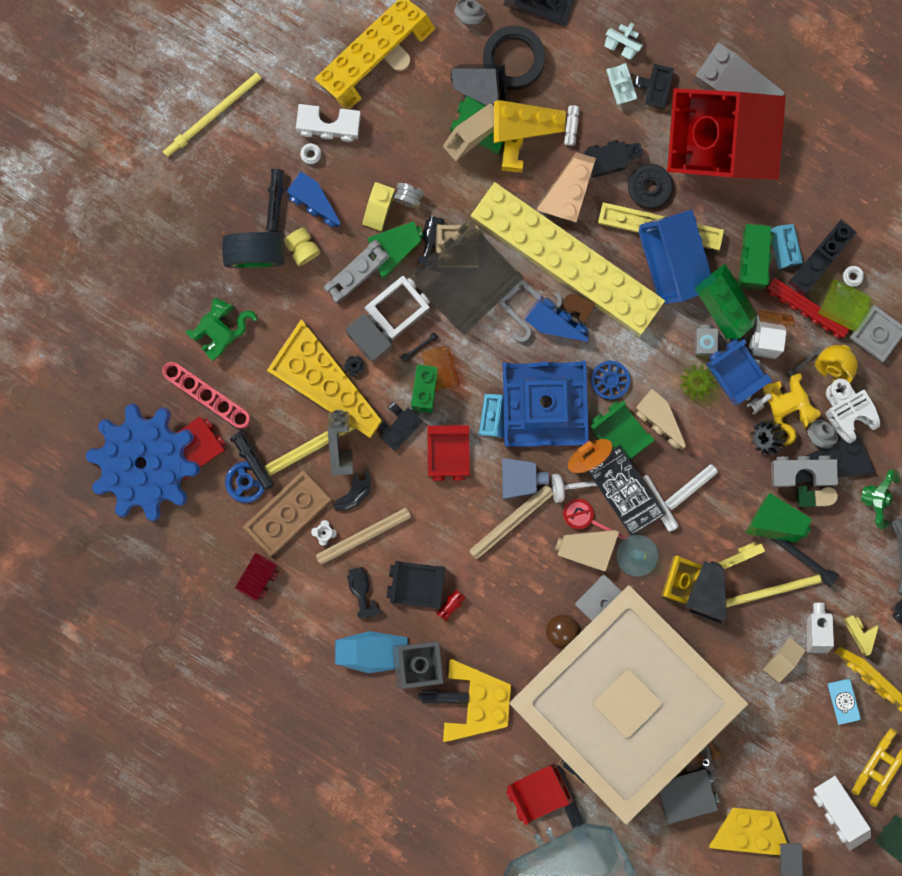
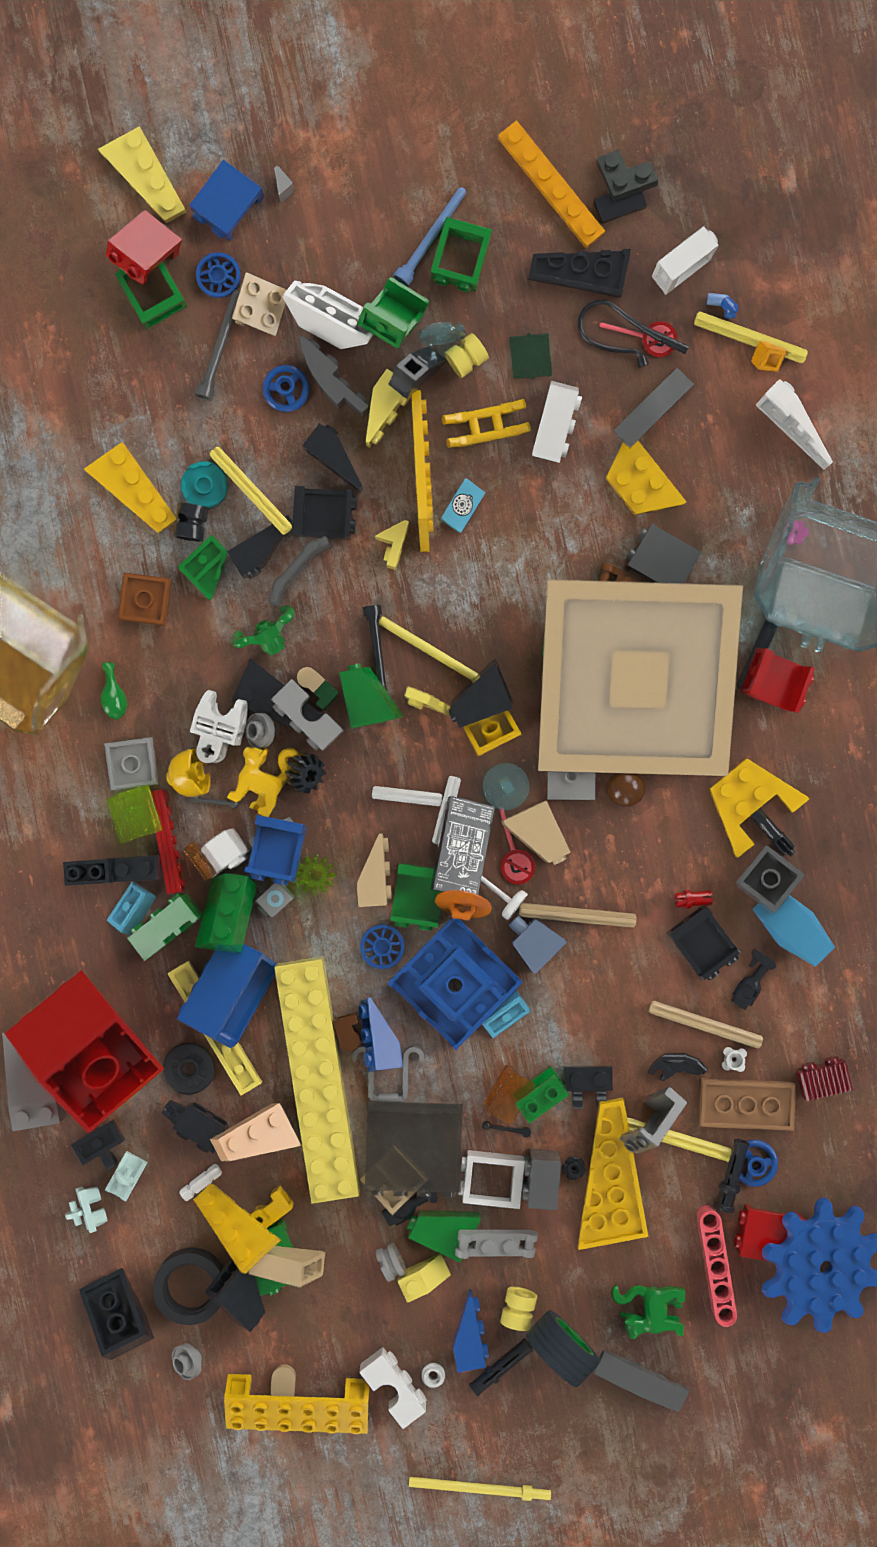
camera: 135 degrees left, 5 degrees up
red panel [427,425,470,481] -> none
flat silver piece [701,745,718,773] -> none
white hand [747,394,771,414] -> none
tan slope [763,637,806,683] -> none
white torso [807,603,834,653] -> none
white plate [843,266,864,287] -> none
none -> dark grey slope [593,1350,690,1412]

